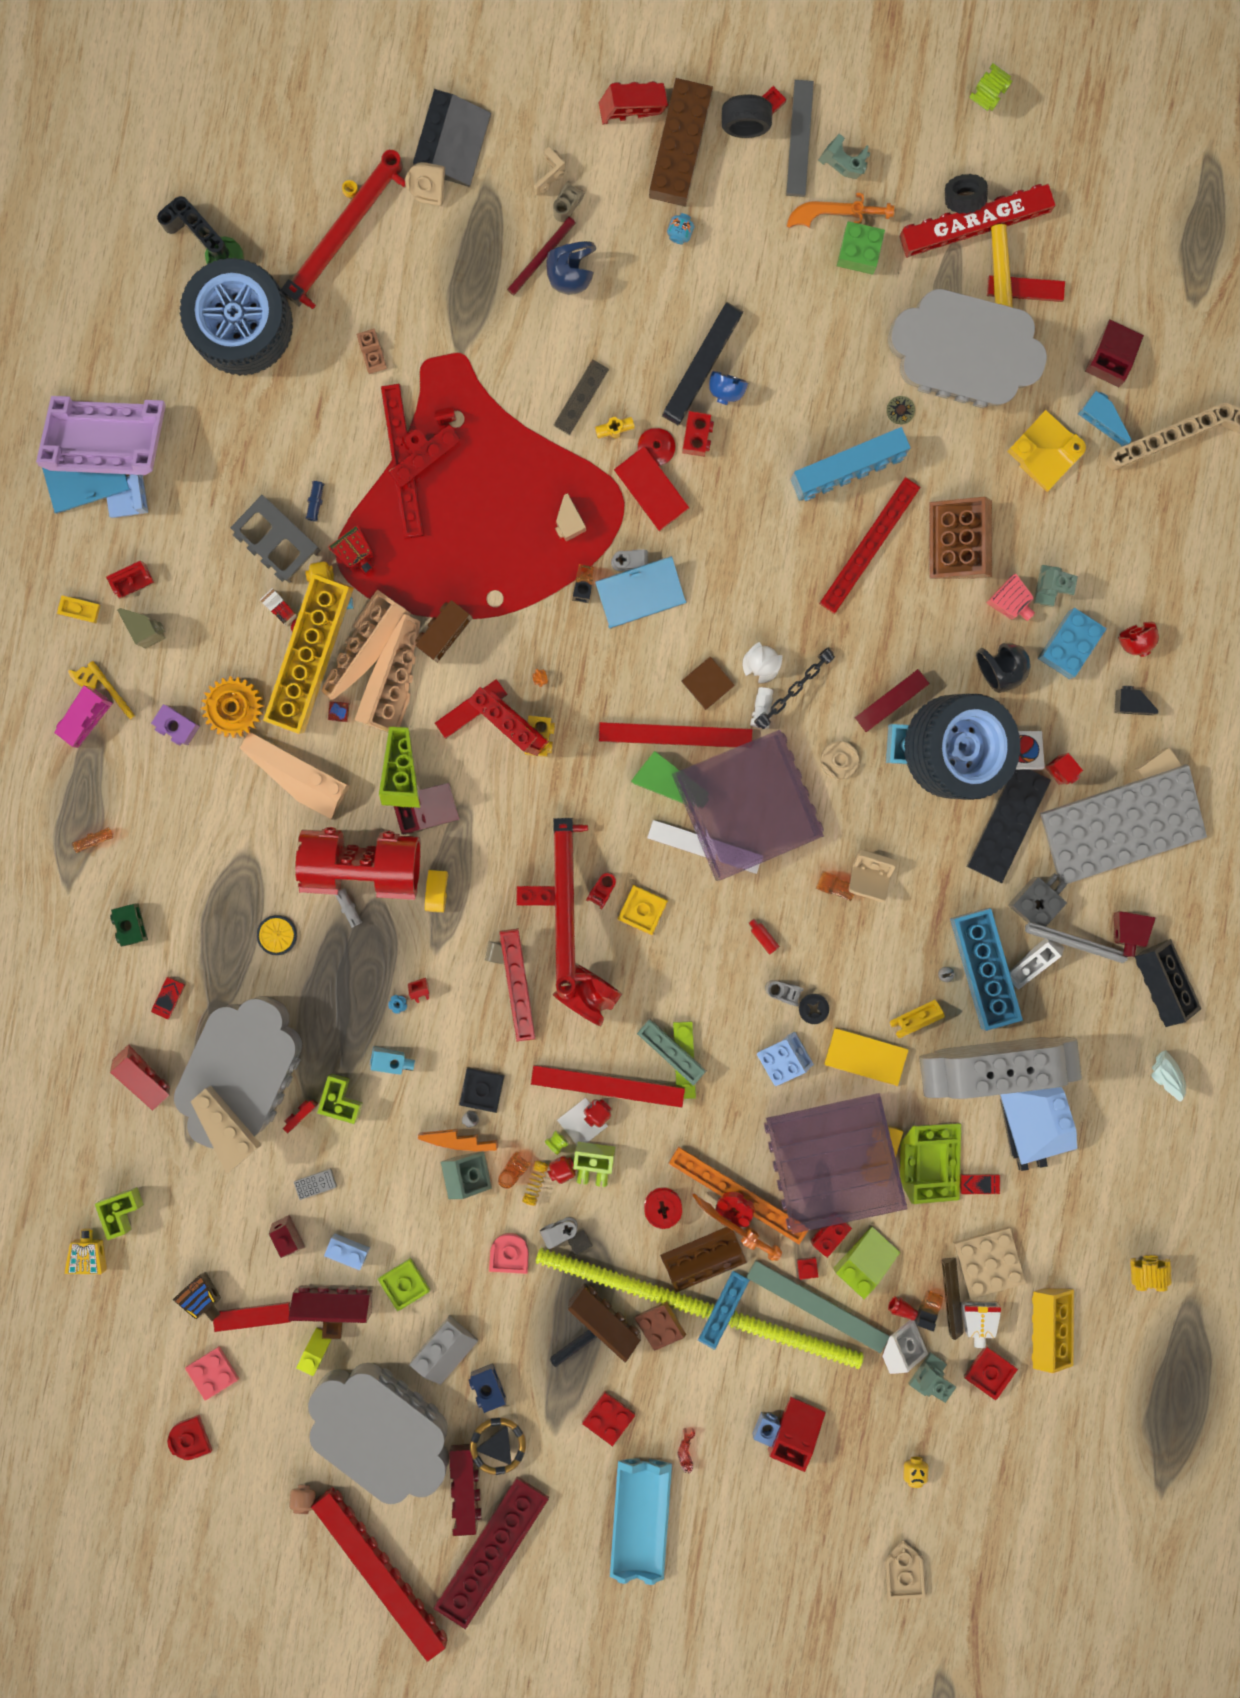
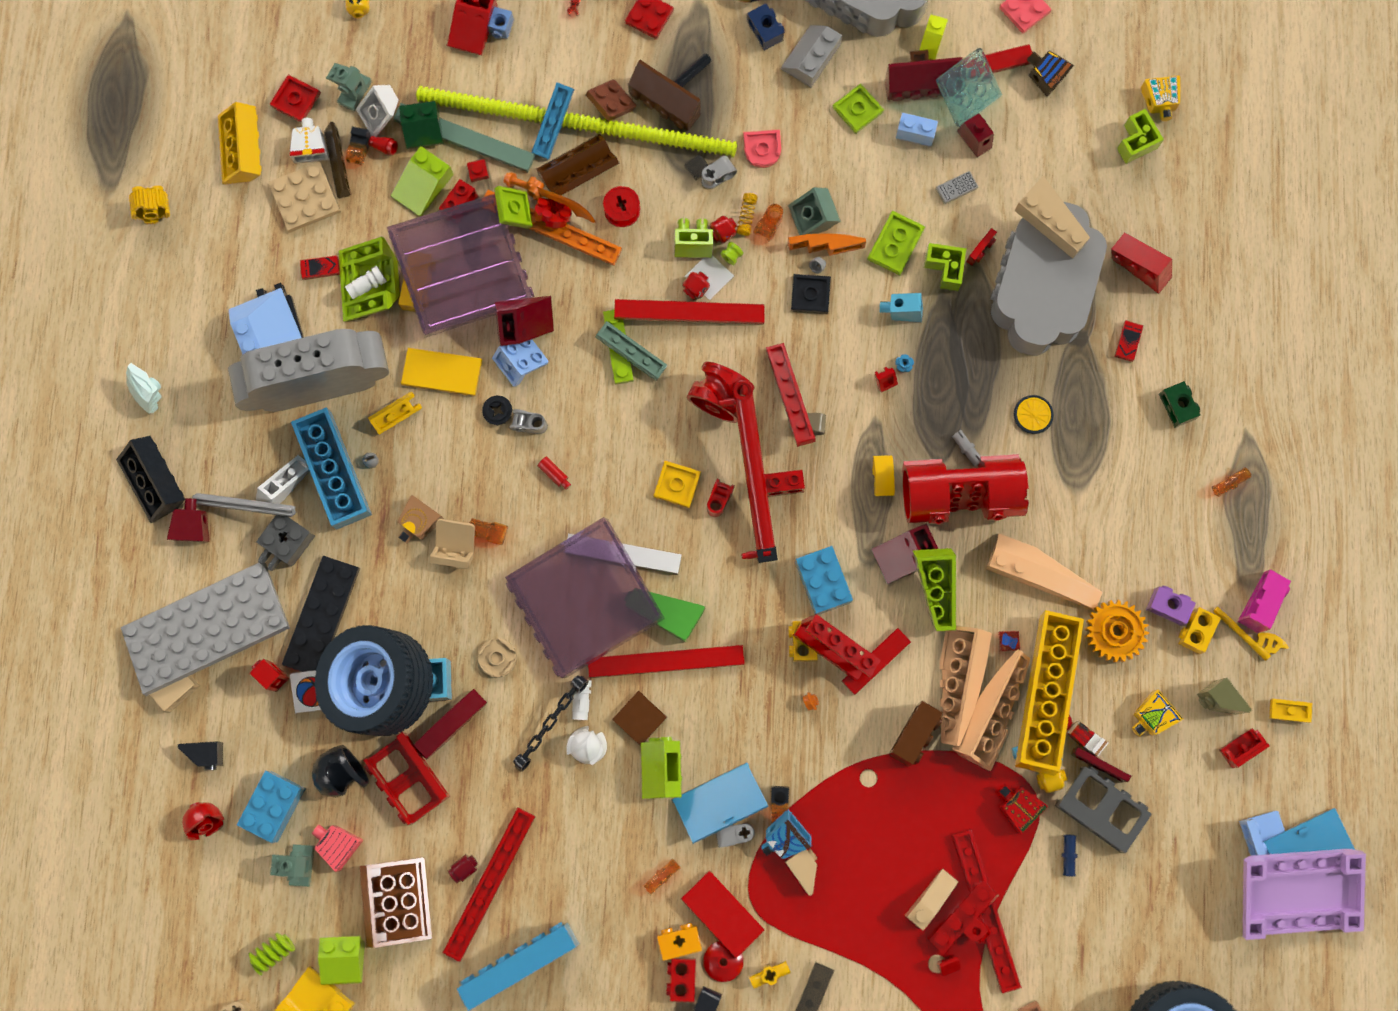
camera: 175 degrees right, 10 degrees down
none -> lime piece [249,932,295,976]
none -> lime slope [318,936,365,985]
none -> white axle [345,266,386,299]
none -> red window [363,732,450,825]
none -> medium nougat torso [398,495,444,544]
none -> dark green slope [399,101,443,149]
none -> dark red brick [448,854,478,883]
none -> lime tile [494,186,533,229]
none -> dark red slope [494,296,554,346]
none -> lime piece [641,737,682,799]
none -> clear orange pin [643,858,680,895]
none -> light orange brick [657,923,702,961]
none -> torso [761,809,811,859]
none -> dark azure brick [795,546,853,615]
none -> lime tile [867,210,925,276]
none -> tan slope [905,869,958,930]
none -> clear light blue plate [936,48,1002,127]
none -> dark red tile [1071,747,1132,783]
none -> yellow torso [1132,690,1183,737]
none -> yellow brick [1178,607,1221,654]

